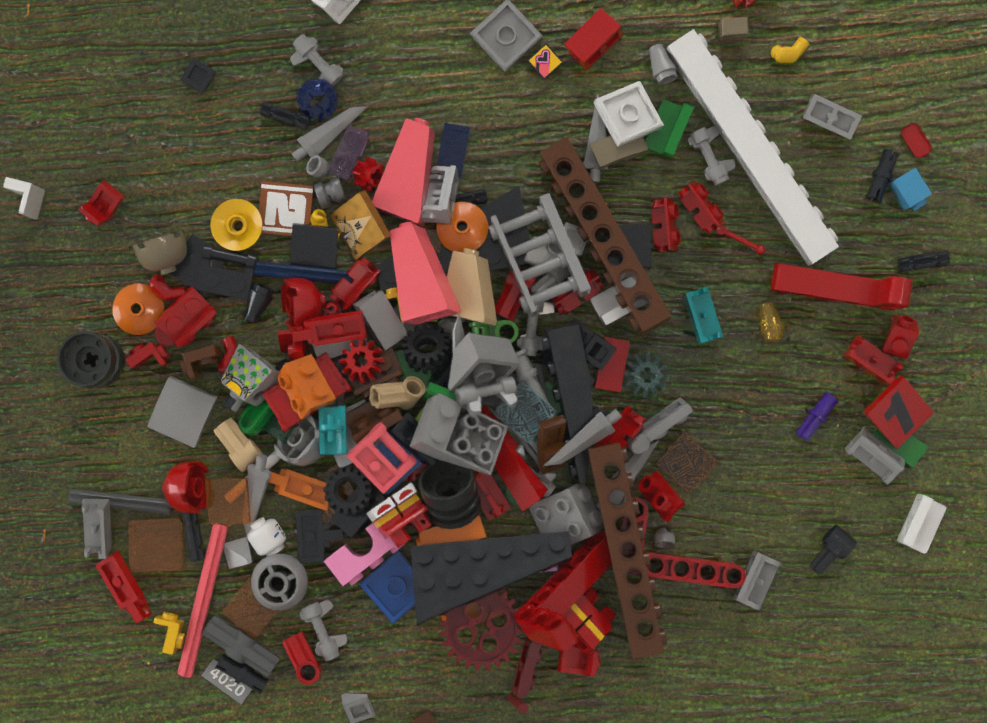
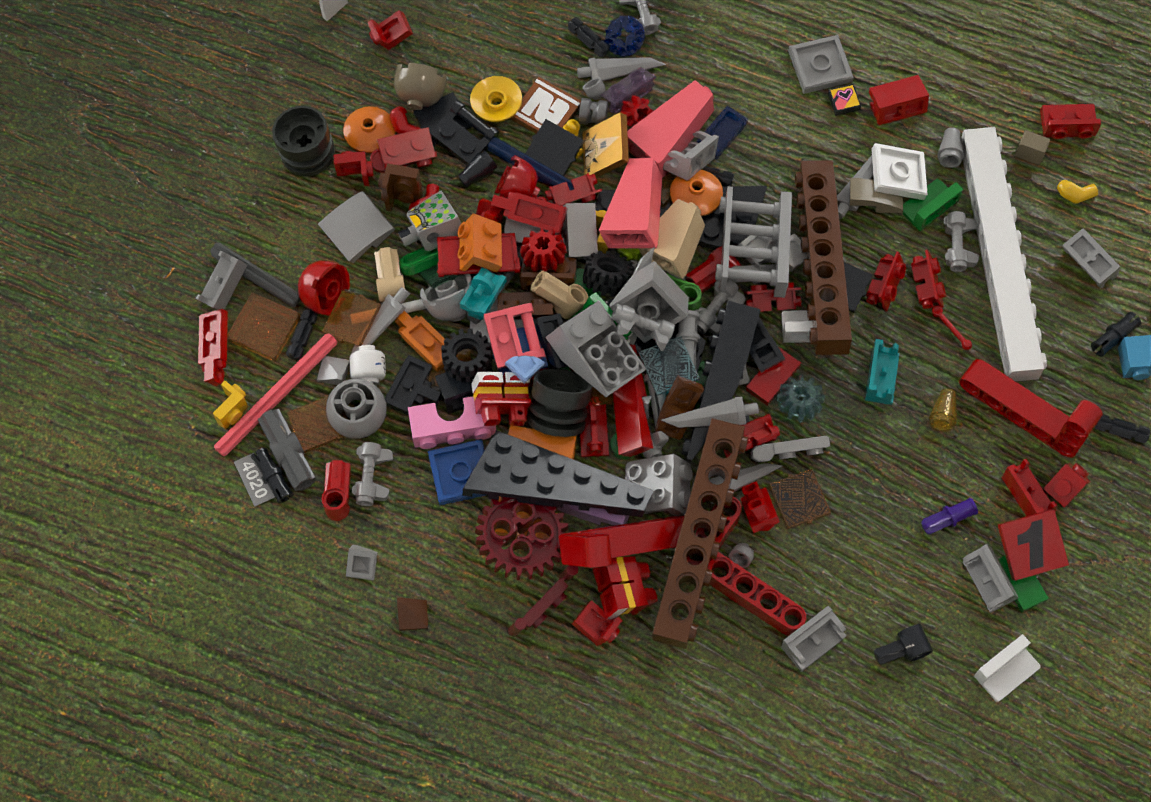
camera: 30 degrees right, 20 degrees down
none -> light blue tile [505,356,545,384]

